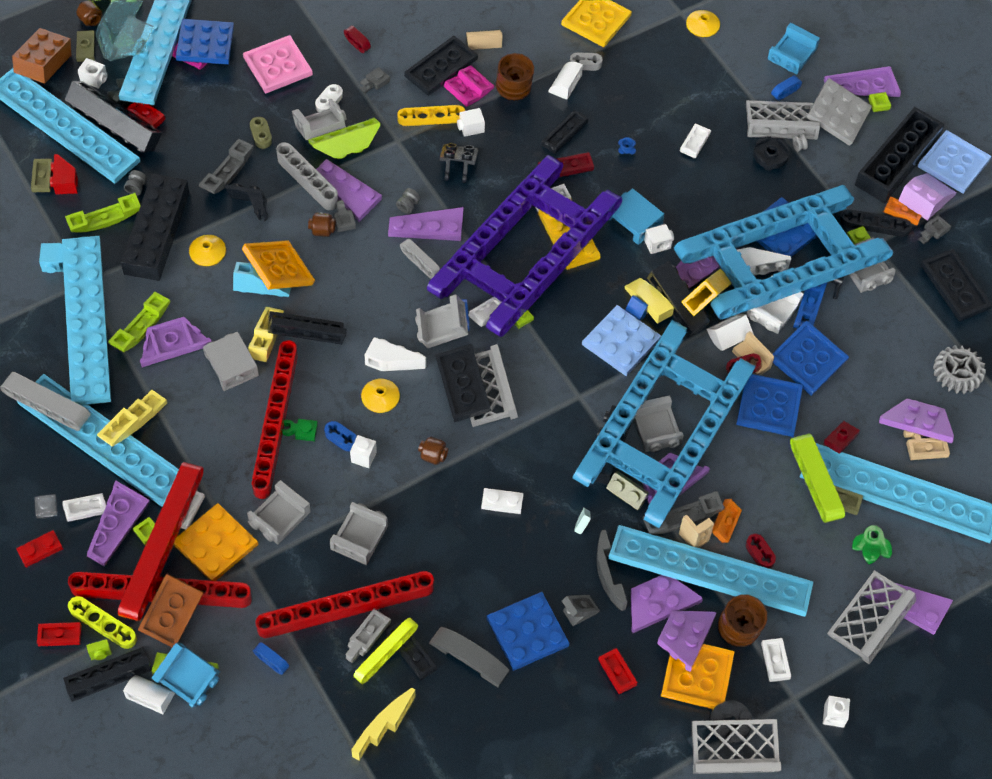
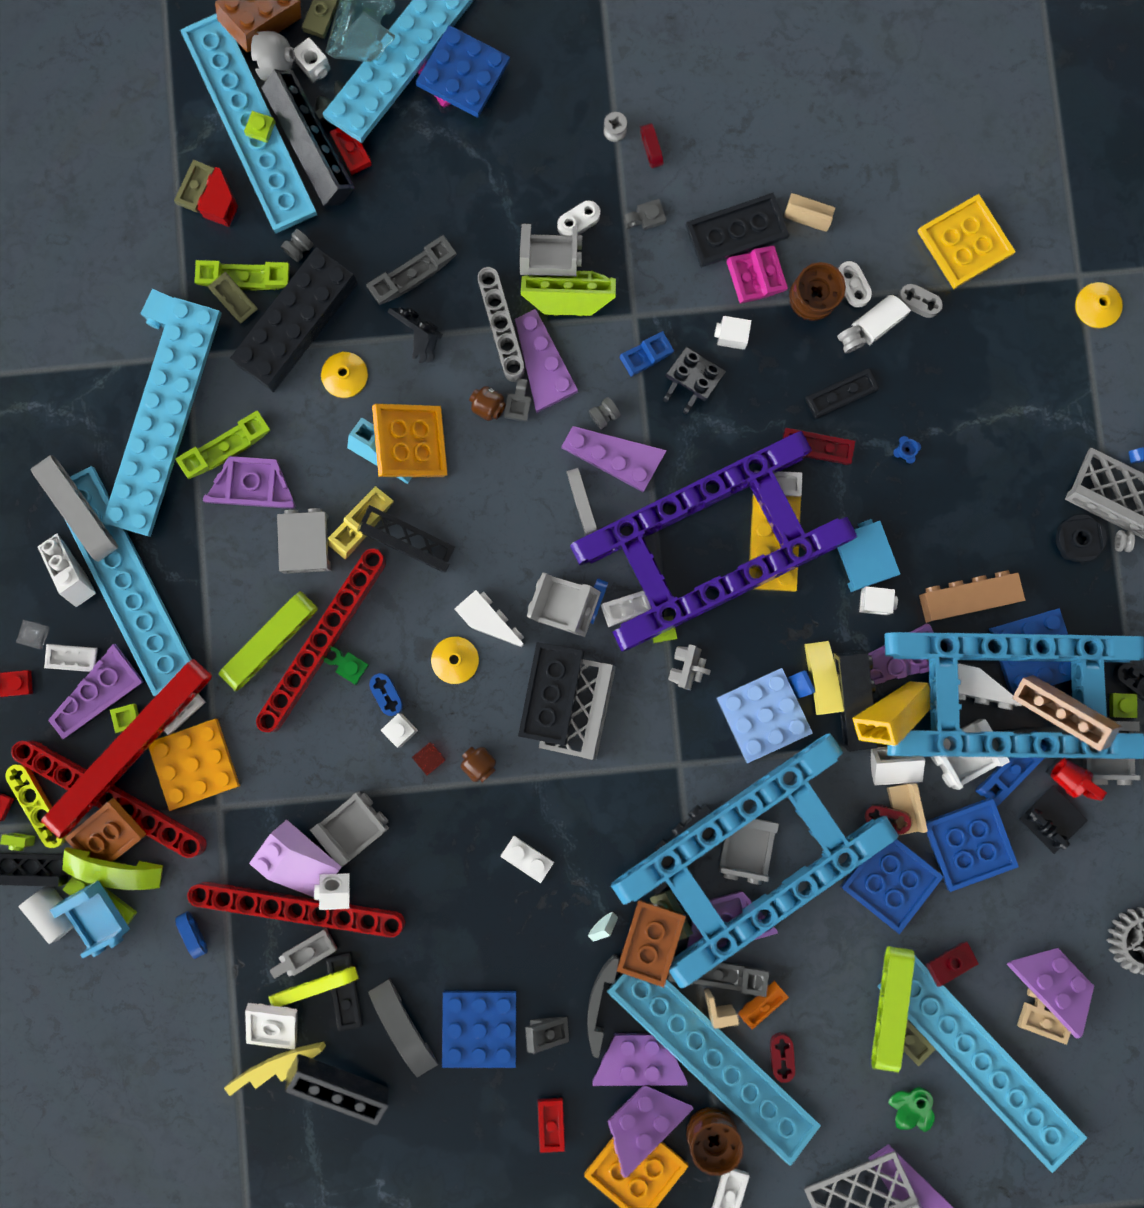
camera: 30 degrees right, 25 degrees up
light yellow slope [97,390,167,447] -> none
bright pink plate [243,35,313,94] -> none
light grey panel [247,480,311,545] -> none
olive plate [250,117,272,149] -> none
yellow beam [397,105,465,126] -> none
white plate [680,124,711,158] -> none
none -> white slope [38,534,96,607]
none -> lime slope [62,847,163,890]
none -> olive plate [208,272,258,324]
none -> lime beam [218,591,318,692]
none -> lime plate [244,111,276,143]
none -> white plate [245,1003,297,1050]
none -> lavender slope [249,819,341,897]
none -> light grey cylinder [251,31,295,81]
none -> black brick [285,1053,388,1125]
none -> white brick [314,873,349,910]
none -> clear red tile [412,742,446,776]
none -> light grey wheel [604,112,627,142]
none -> dark orange plate [617,899,686,987]
none -> blue slope [620,331,674,377]
none -> light grey hips [668,644,711,691]
none -> light grey wheel [837,325,867,353]
none -> white plate [839,261,872,307]
none -> medium nougat brick [919,570,1025,623]
none -> medium nougat brick [1012,675,1122,751]
none -> black hinge [1019,786,1088,854]
none -> red piece [1050,758,1107,801]

